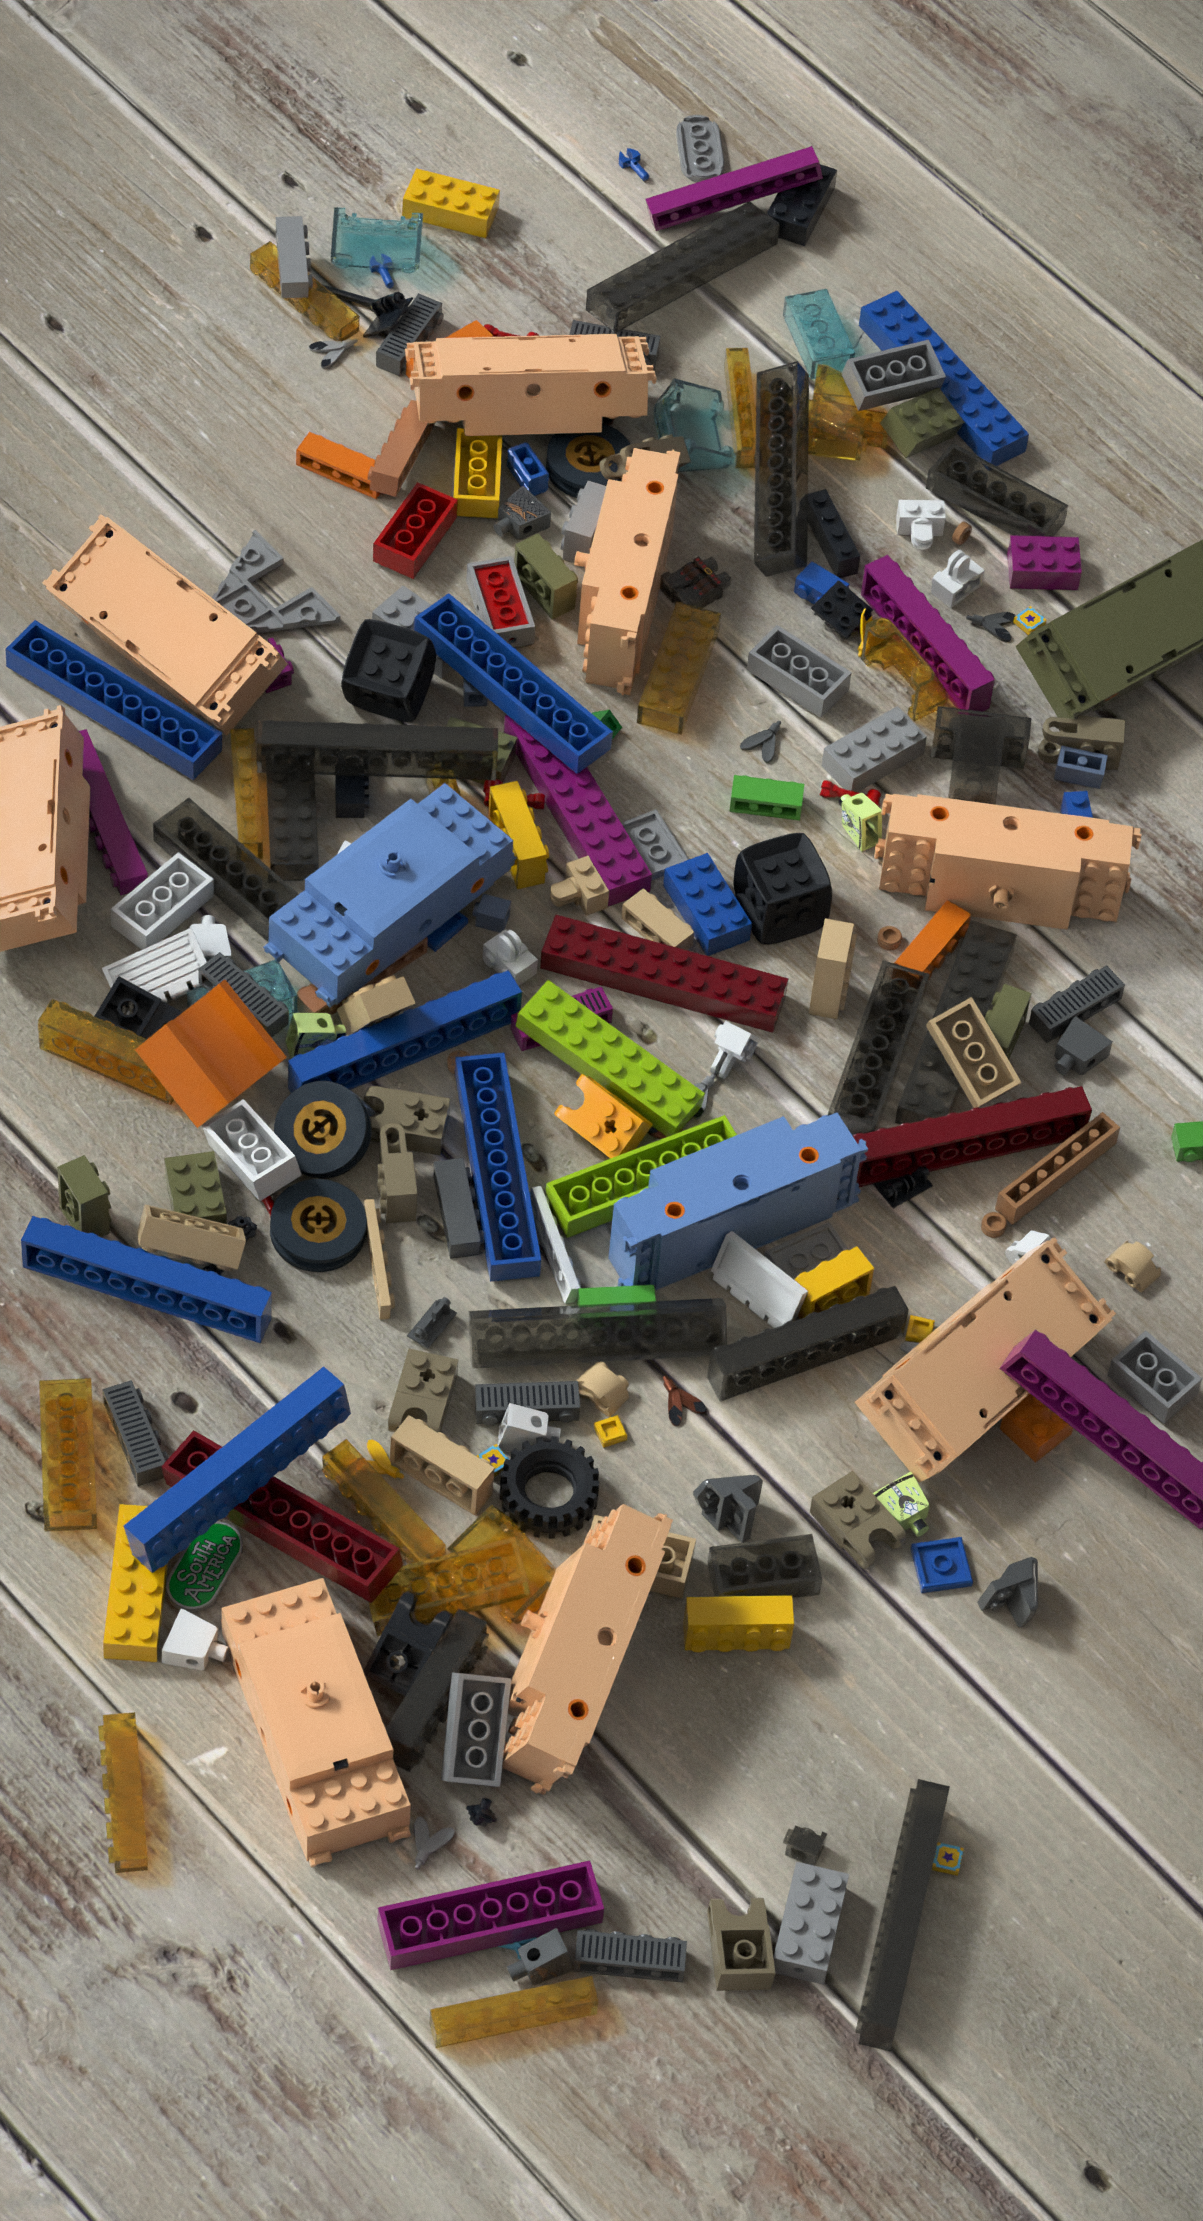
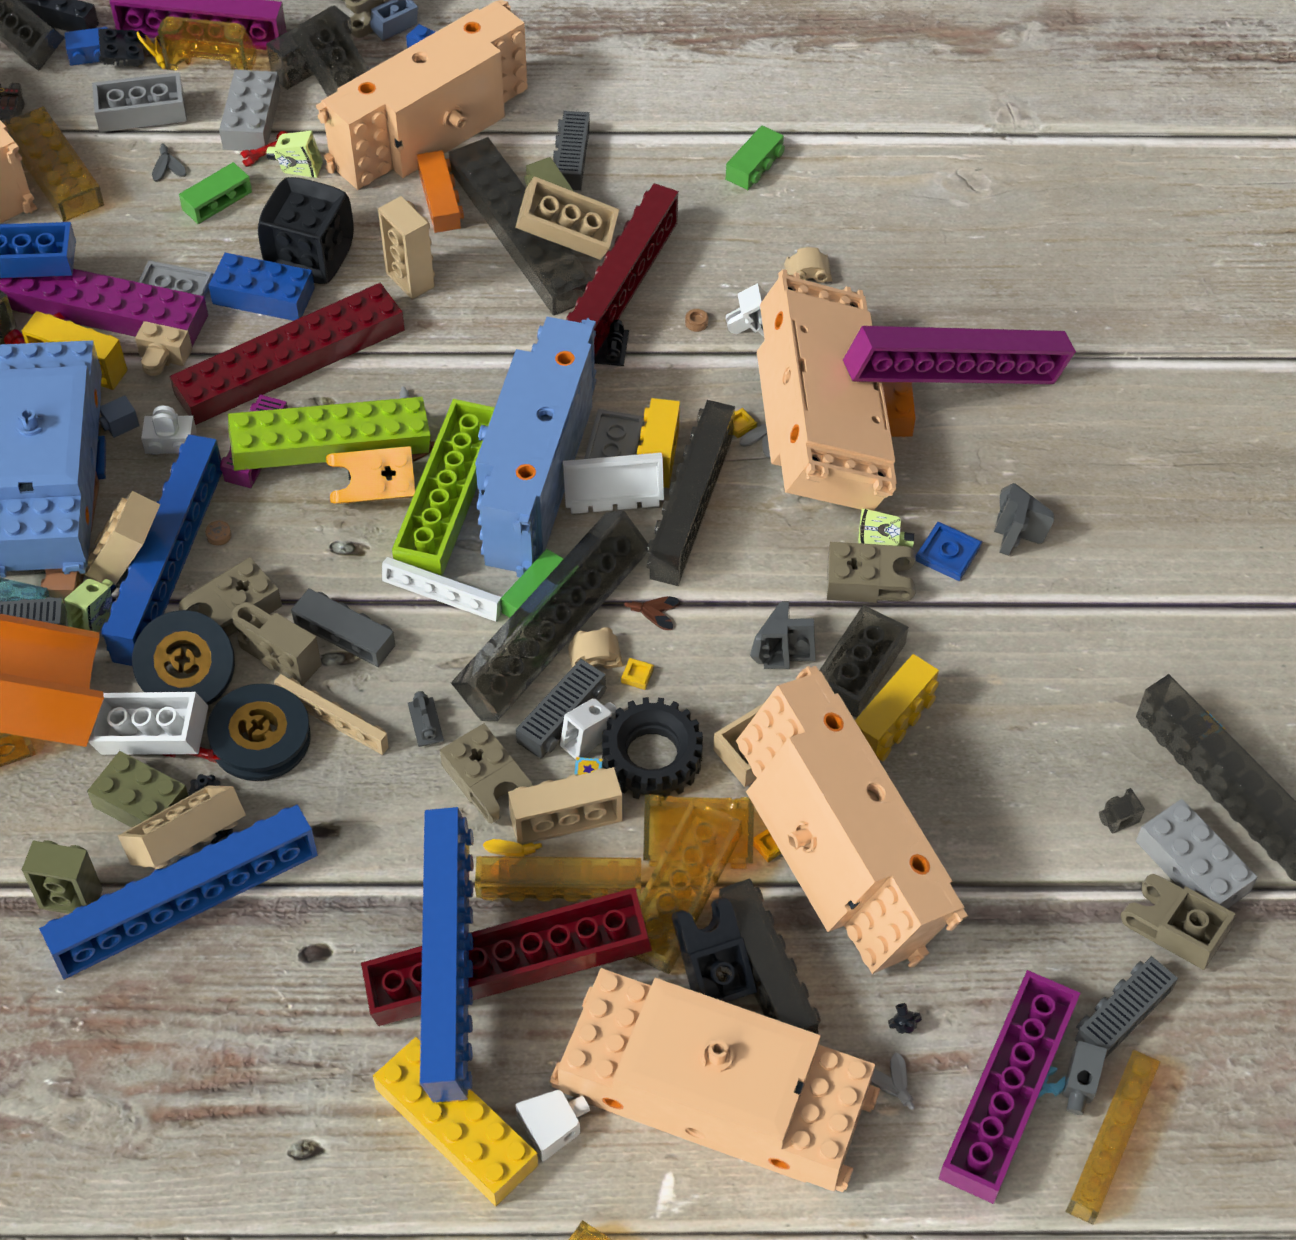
camera: 45 degrees left, 0 degrees up
clear yellow brick [39,1378,97,1532] -> none
dark grey brick [102,1380,169,1486] -> none
tile [166,1521,243,1613] -> none
light grey brick [441,1672,511,1787] -> none
blue brick [455,1053,541,1282] -> none
tan brick [621,889,694,950] -> none
white brick [710,1021,761,1079] -> none
clear smoke brick [828,961,929,1136] -> none
medium nougat brick [995,1112,1120,1225] -> none
dark grey torso [1055,1016,1113,1075] -> none
light grey brick [1108,1330,1202,1424] -> none

